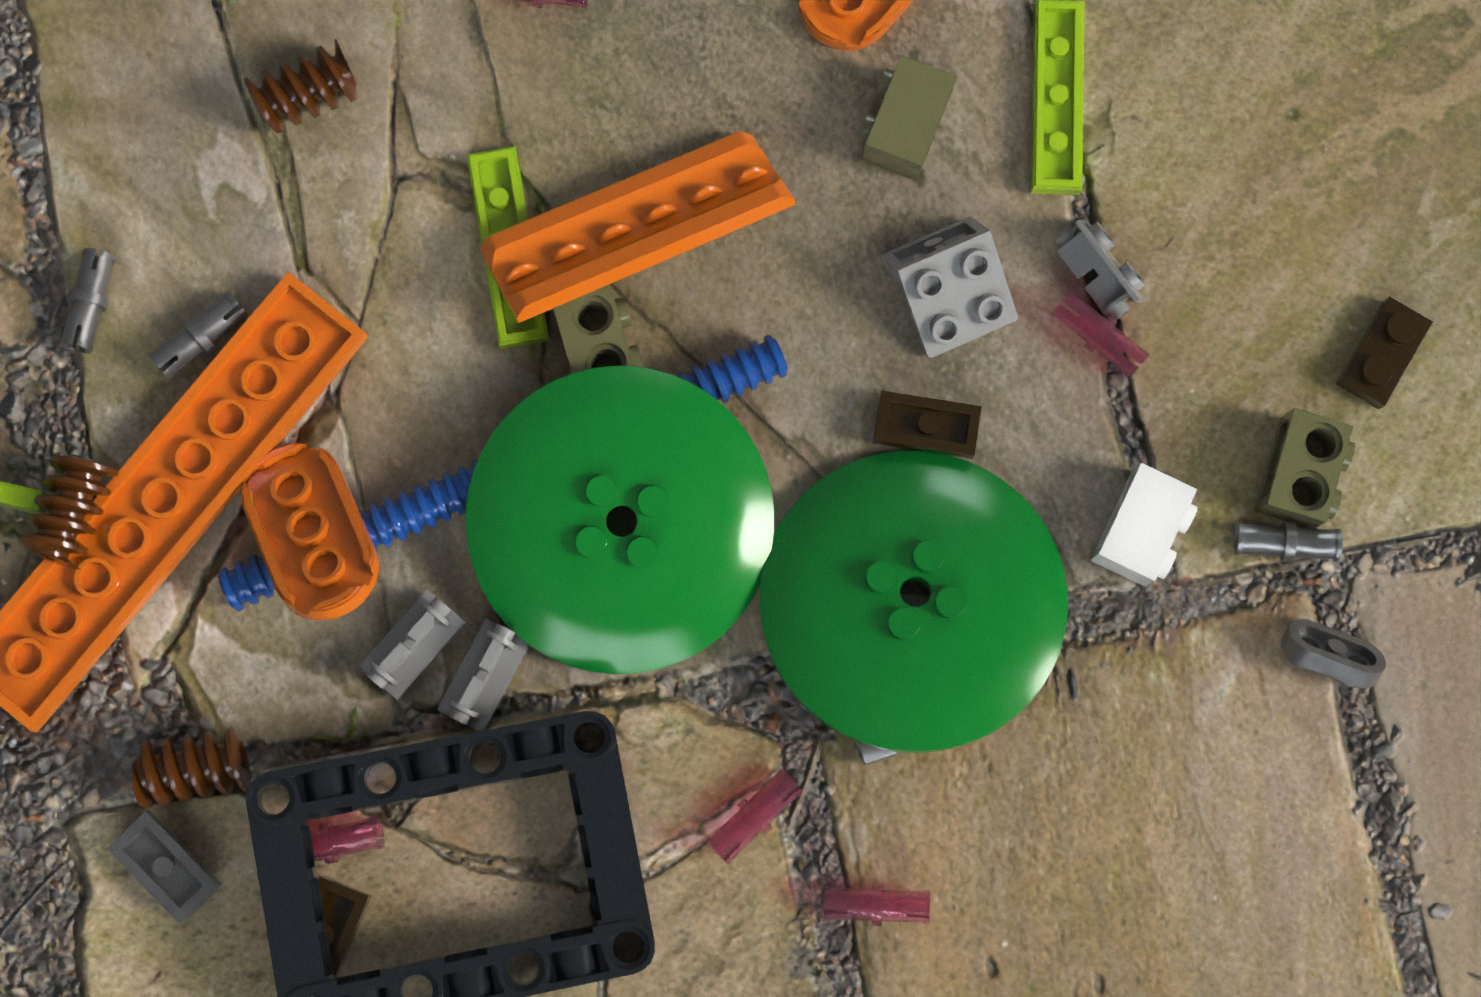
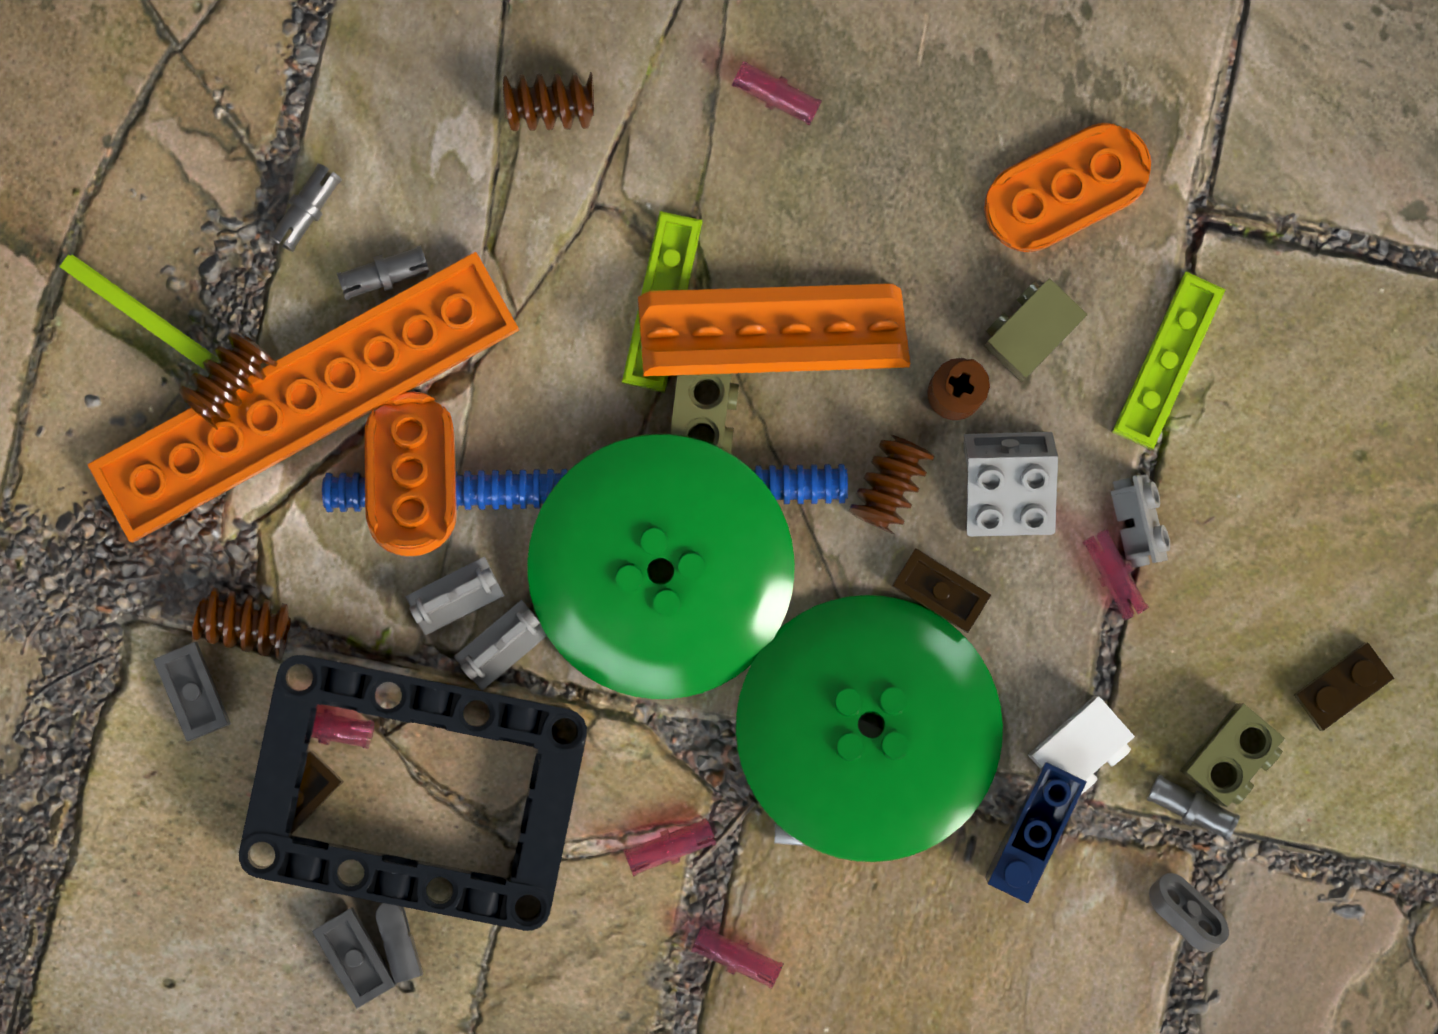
camera: 30 degrees right, 5 degrees up
none -> reddish brown piece [849,435,935,534]
none -> reddish brown piece [927,358,990,421]
none -> dark blue slope [985,762,1087,903]

